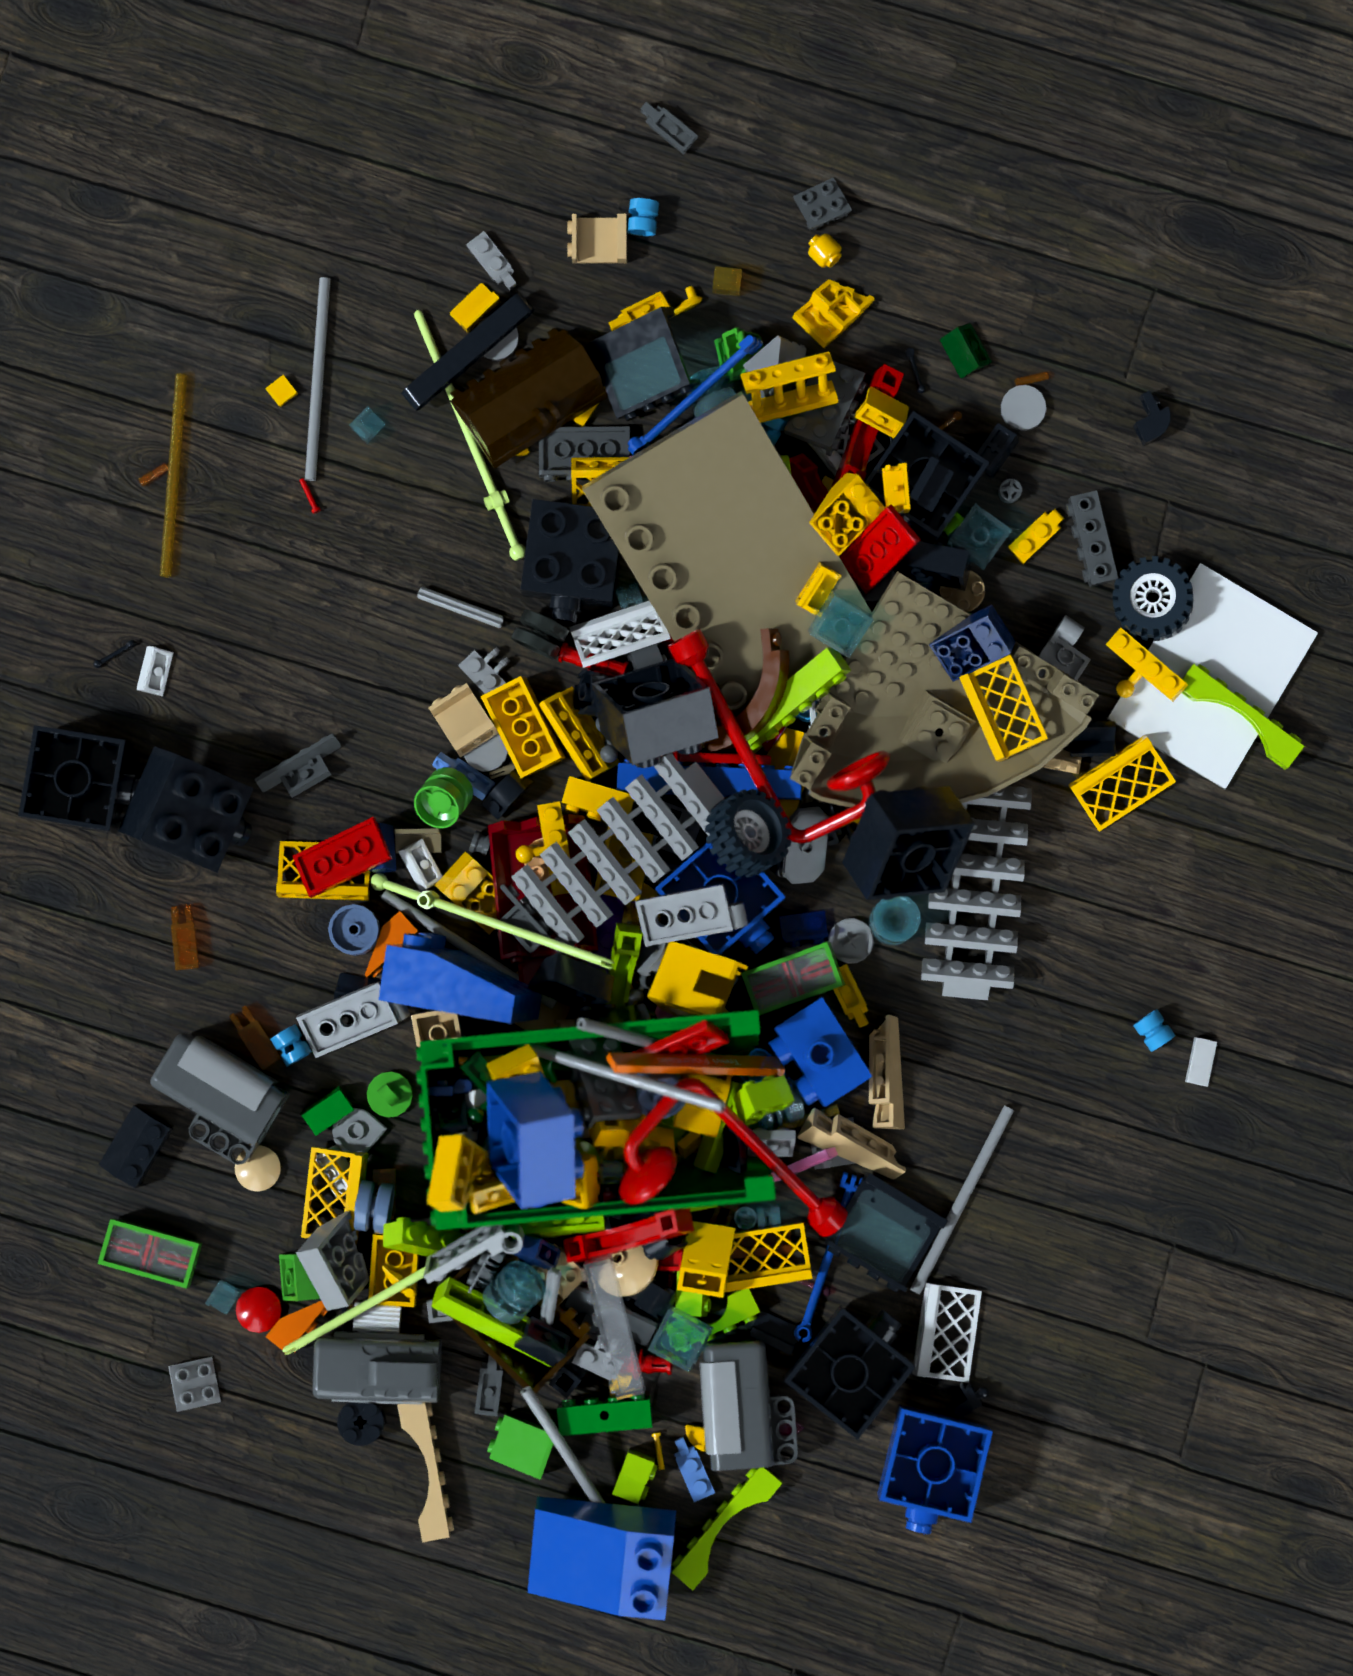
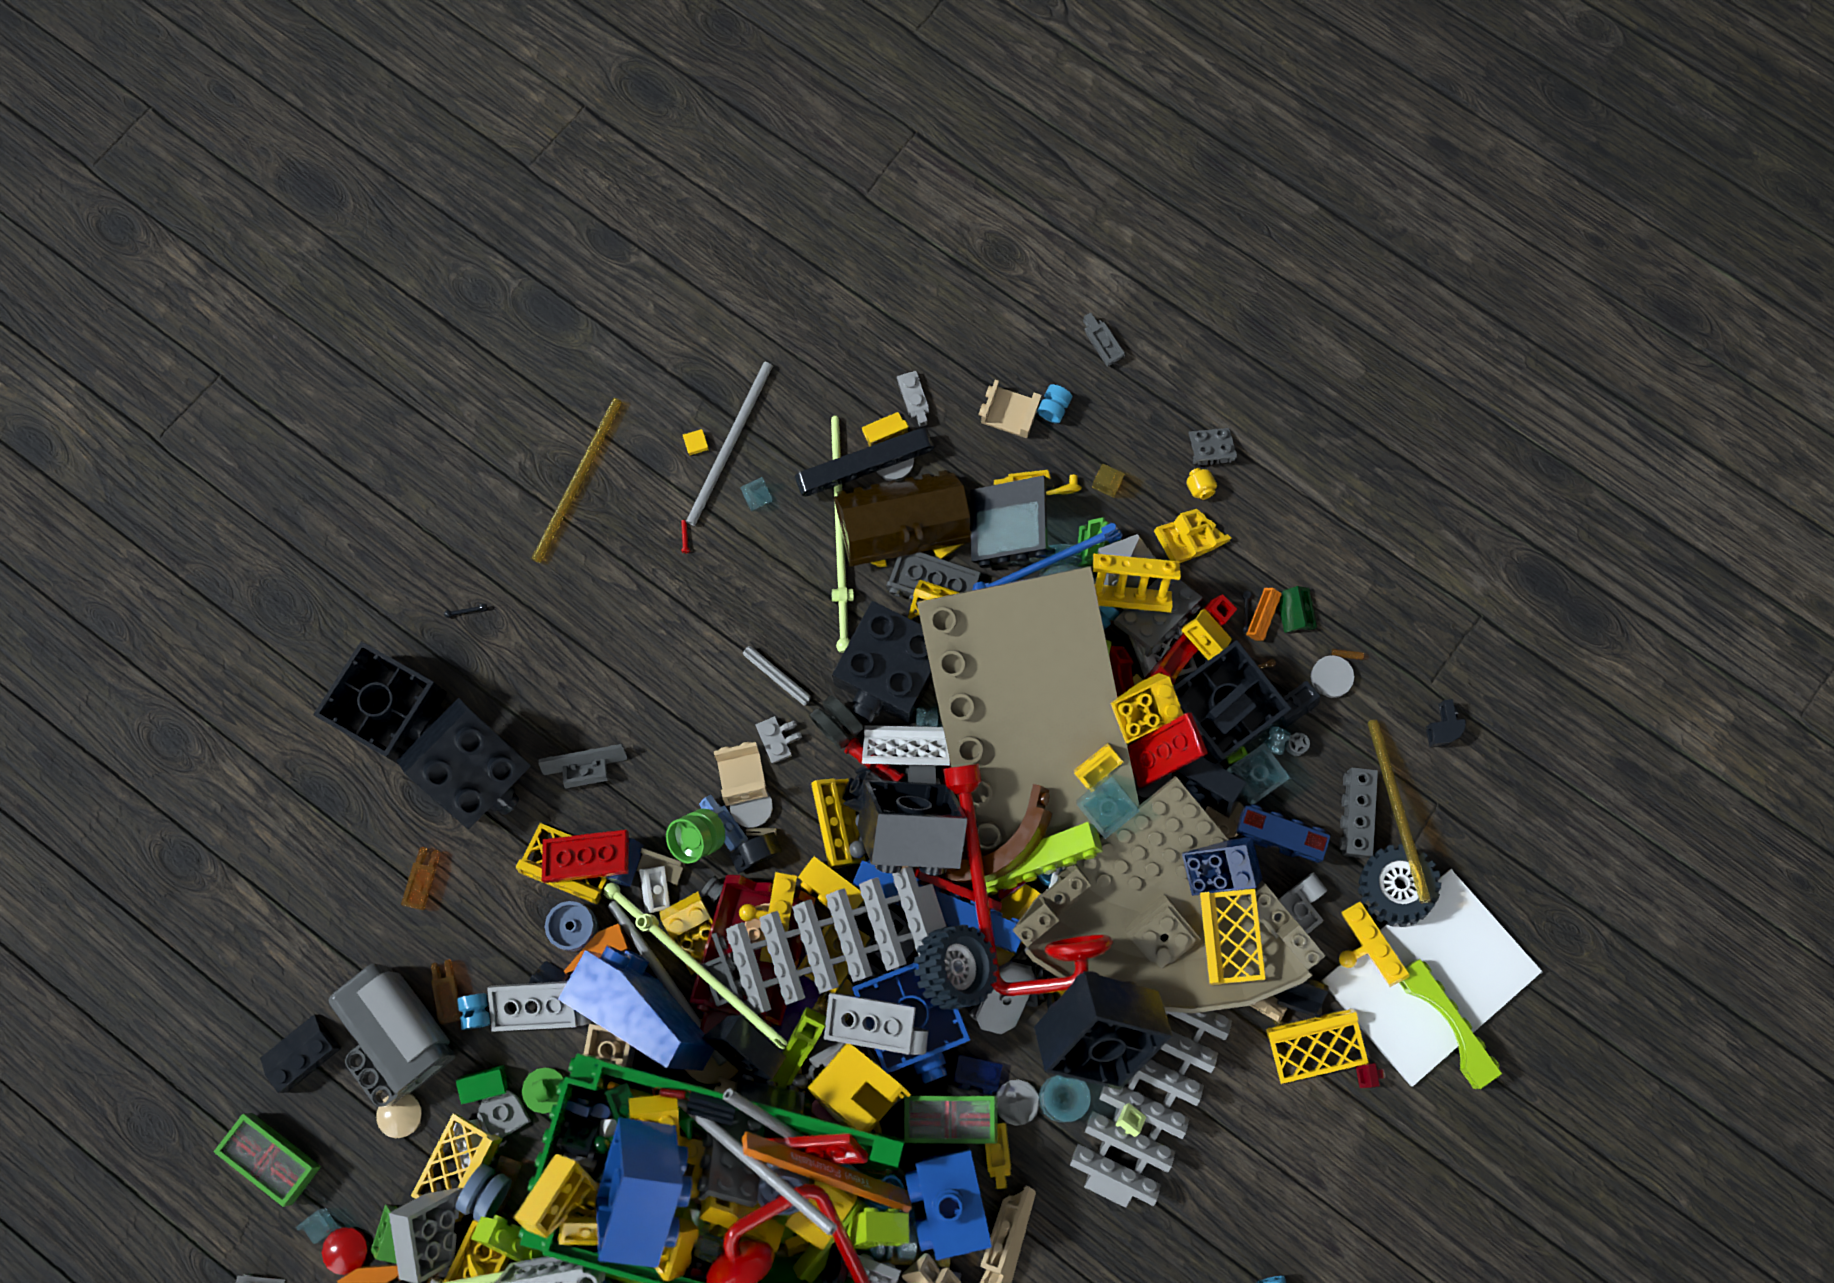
camera: 20 degrees right, 10 degrees down
white slope [136,646,174,696] -> none
clear orange pin [138,463,168,486] -> none
yellow slope [481,676,566,778] -> none
yellow hinge [882,463,910,513] -> none
yellow hinge [1008,509,1064,564] -> none
none -> red piece [653,1087,691,1100]
none -> black tile [686,1091,736,1126]
none -> yellowish green tile [1116,1103,1146,1137]
none -> dark blue piece [1235,804,1331,863]
none -> orange piece [1246,588,1282,641]
none -> clear light blue wheel [1263,726,1291,755]
none -> dark red tile [1356,1063,1385,1088]
none -> clear yellow piece [1367,720,1431,903]

